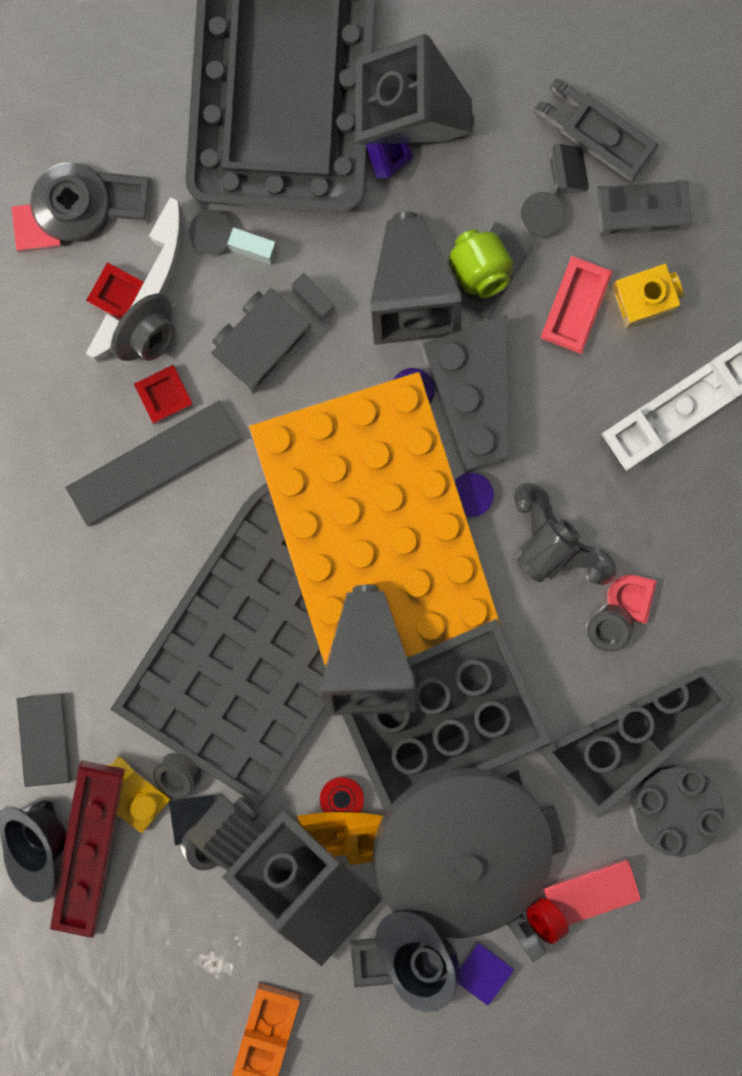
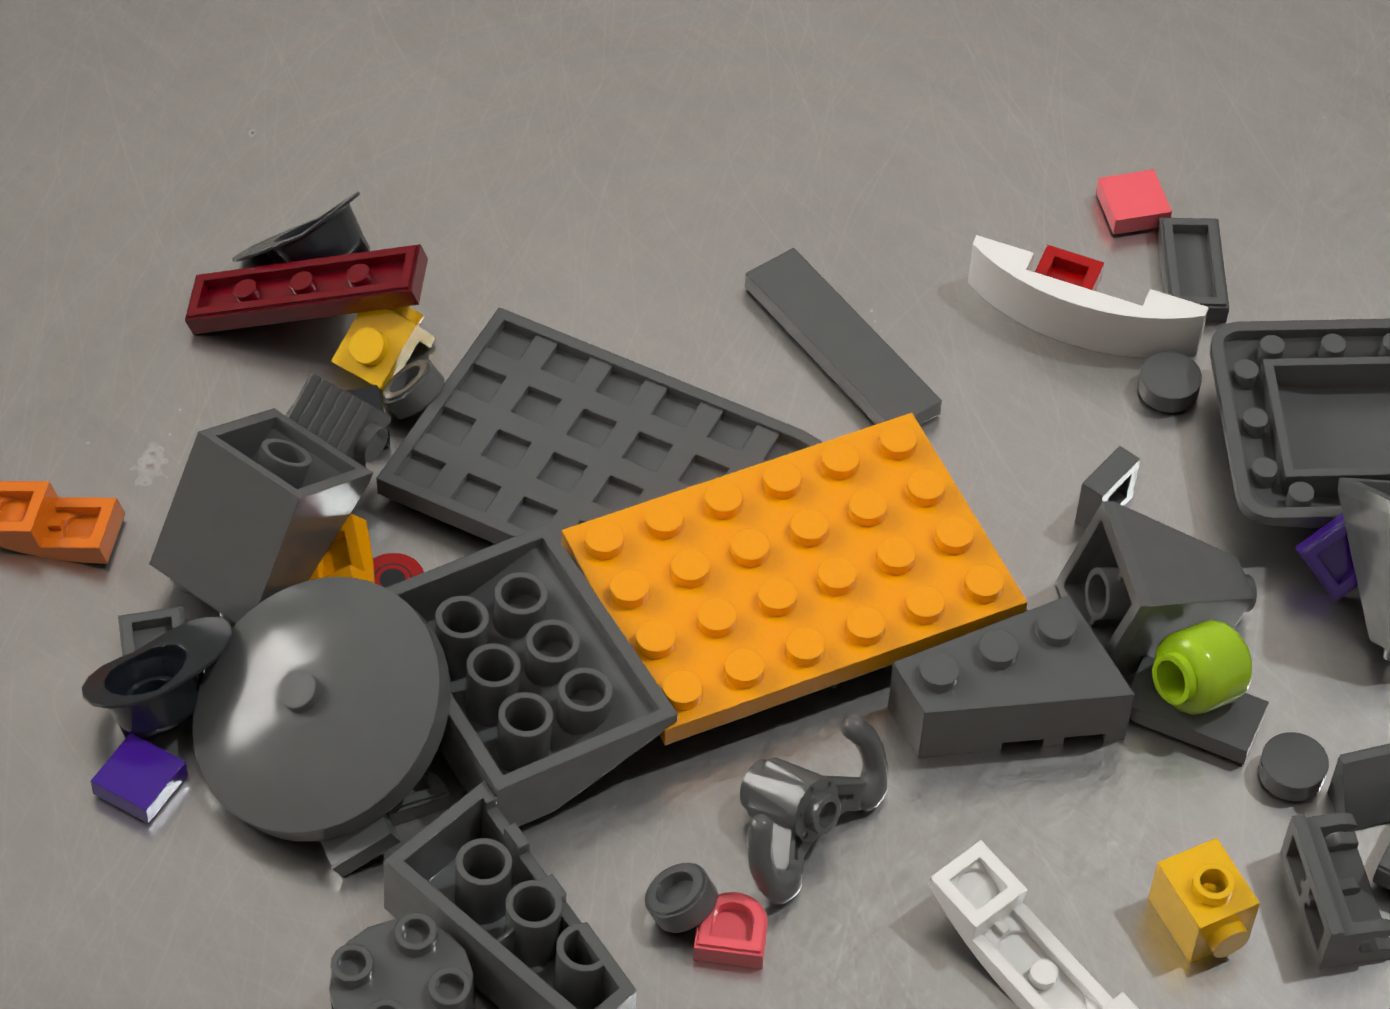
camera: 80 degrees right, 35 degrees down
dark grey tile [16,694,70,787] -> none
dark grey piece [30,162,110,241] -> none
dark grey piece [111,293,175,361] -> none
red tile [134,365,194,425] -> none
dark grey brick [211,288,312,393] -> none
light aqua tile [227,228,277,264] -> none
dark grey slope [321,584,416,716] -> none
dark purple tile [454,473,494,518] -> none
dark grey tile [507,914,546,963] -> none
red tile [527,898,569,944] -> none
coral tile [540,256,613,354] -> none
coral slope [543,858,641,925] -> none

